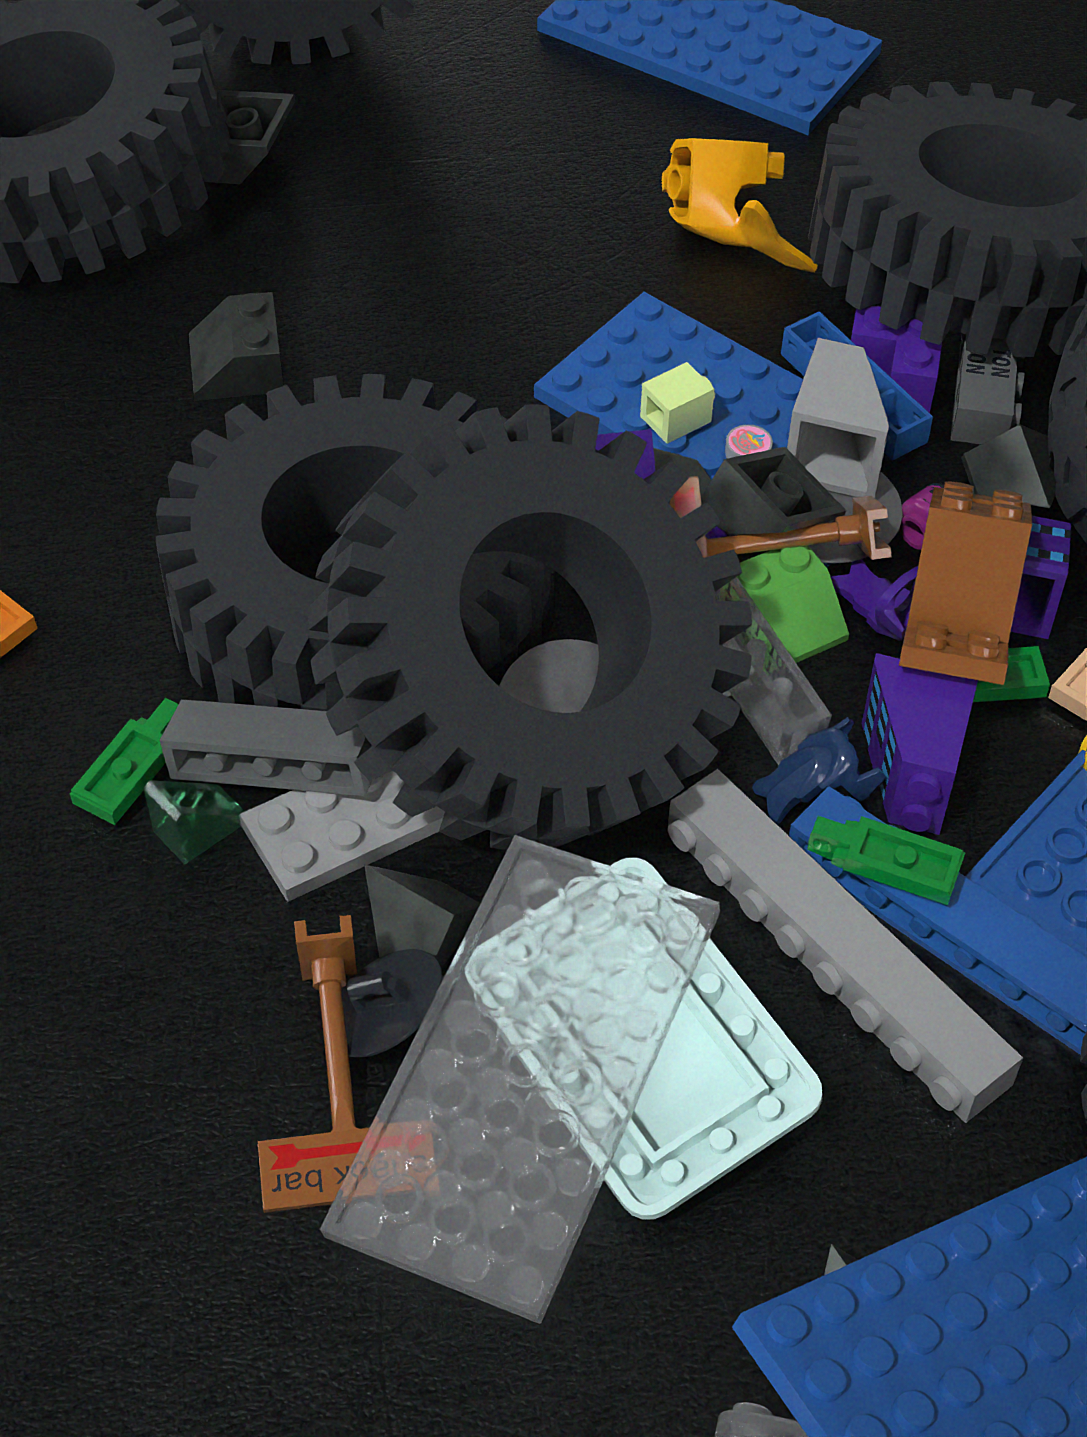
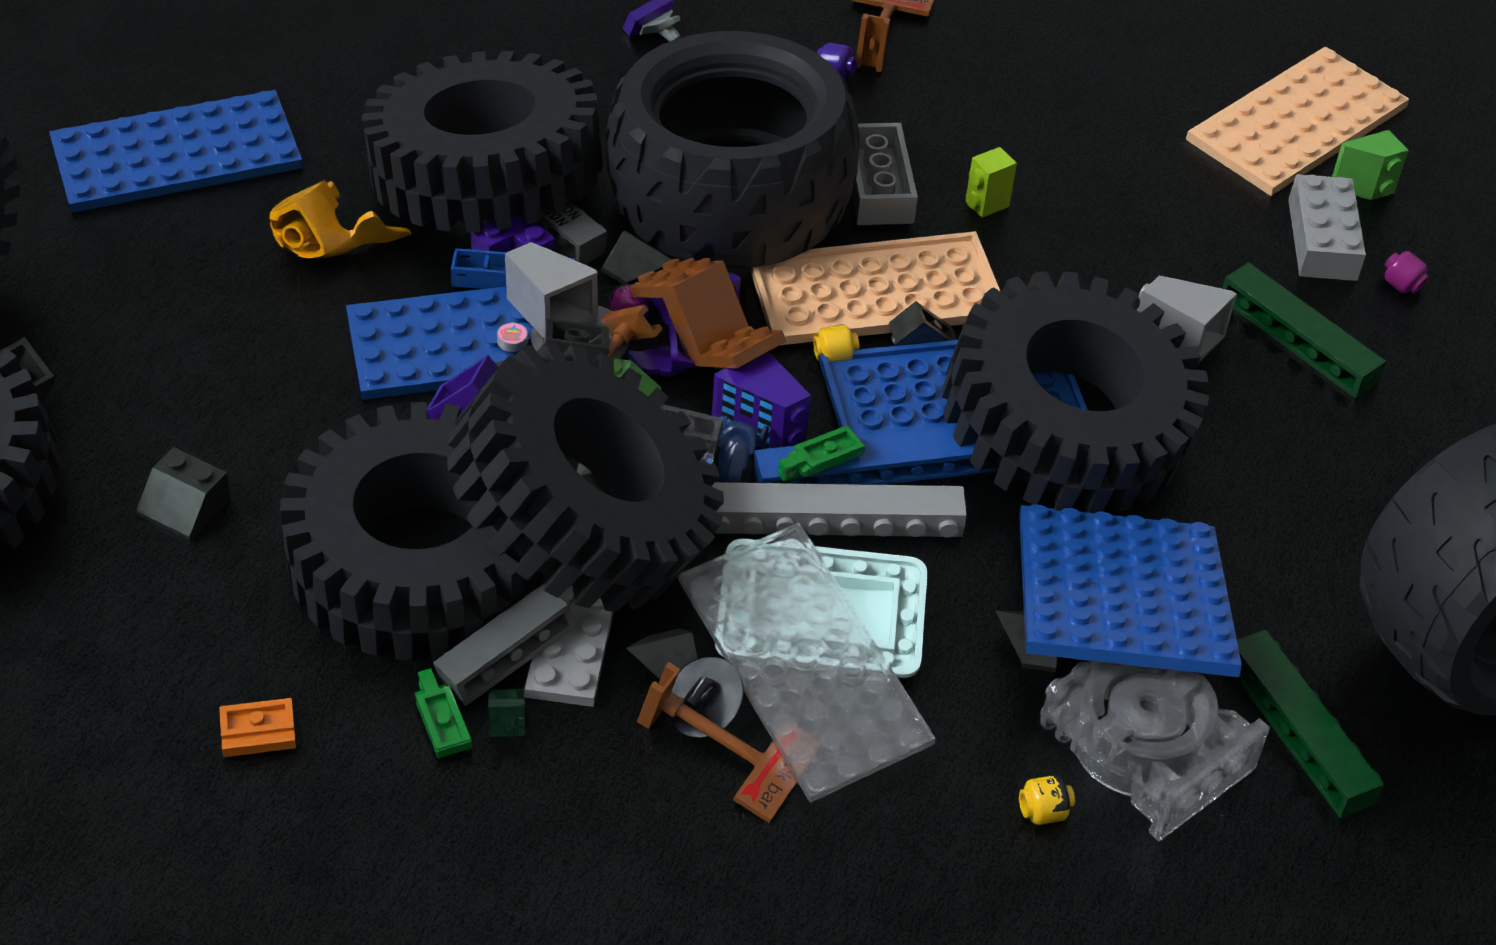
camera: 55 degrees left, 5 degrees down
yellowish green brick [640,362,715,444] -> none

